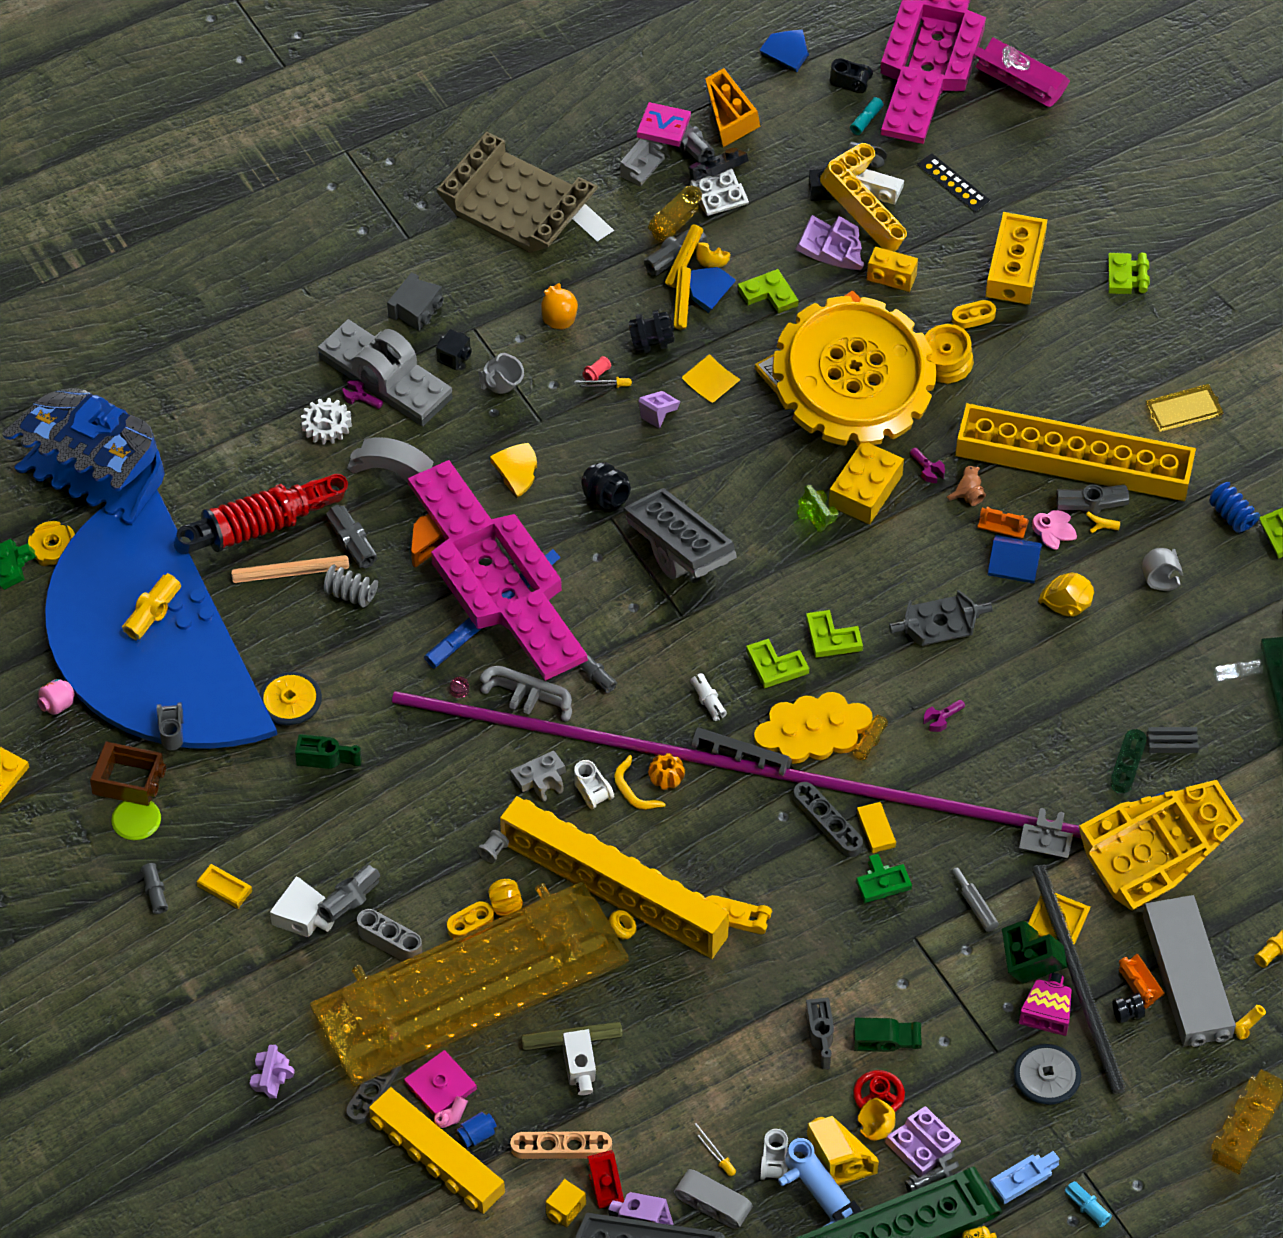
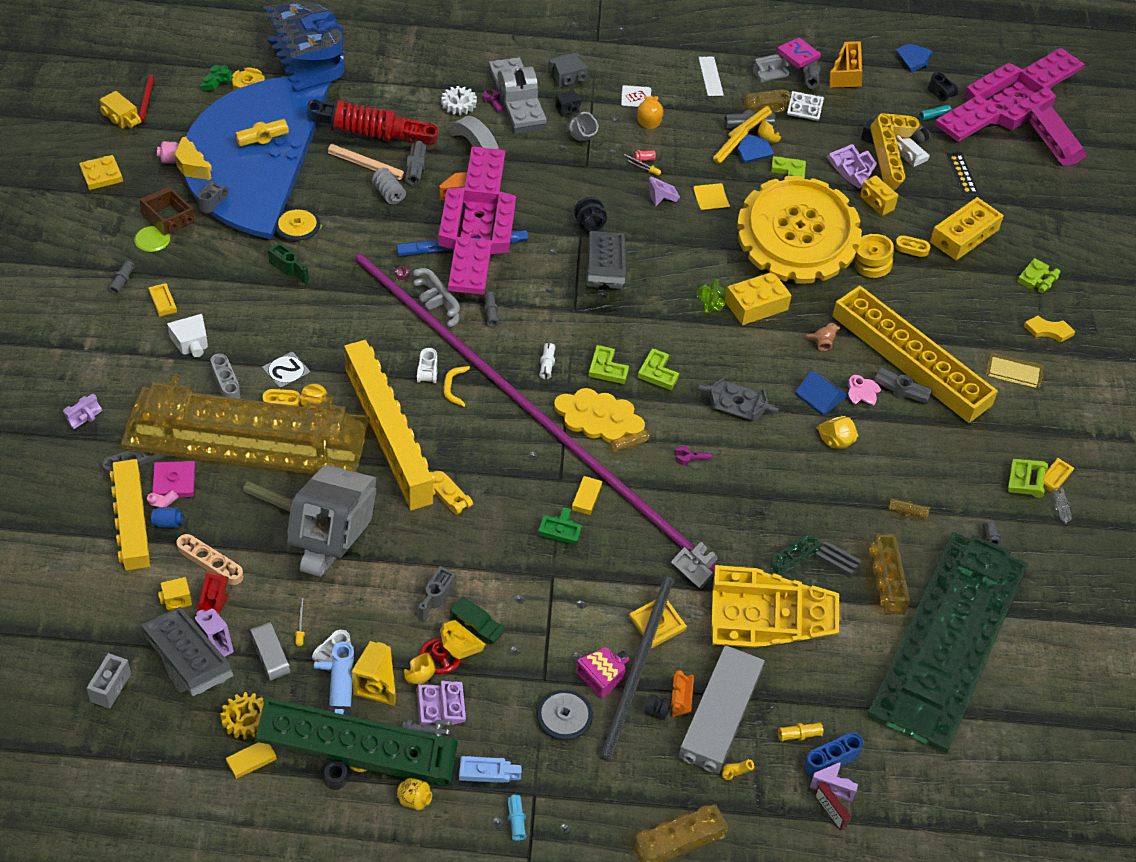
camera: 30 degrees right, 5 degrees down
dark grey piece [317,865,381,923] -> none
dark tan slope [437,132,597,252] -> none
light grey bush [477,830,509,863] -> none
yellow brick [490,443,537,498] -> none
light grey plate [511,750,566,801] -> none
white torso [563,1029,596,1095] -> none
yellow piece [608,910,637,939] -> none
black piece [629,309,675,353] -> none
light orange piece [648,753,685,790] -> none
black hinge [688,148,749,181] -> none
dark grey hinge [691,727,792,776] -> none
dark grey beam [793,782,863,857] -> none
magenta bar [910,448,945,483] -> none
light grey axle [952,868,999,932] -> none
orange hinge [977,506,1029,539] -> none
clear piece [1002,46,1030,70] -> none
dark green brick [1002,920,1067,984] -> none
yellow bar [1086,511,1120,533] -> none
light grey helmet [1142,548,1183,591] -> none
blue piece [1209,482,1260,533] -> none
clear axle [1214,659,1263,681] -> none
none -> yellow slope [175,137,212,180]
none -> sticker [262,352,310,387]
none -> piece [287,464,376,577]
none -> yellow plate [440,620,486,659]
none -> white sticker [621,85,651,107]
none -> clear yellow brick [869,534,910,615]
none -> clear yellow pin [888,498,930,519]
none -> yellow tile [1024,316,1075,342]

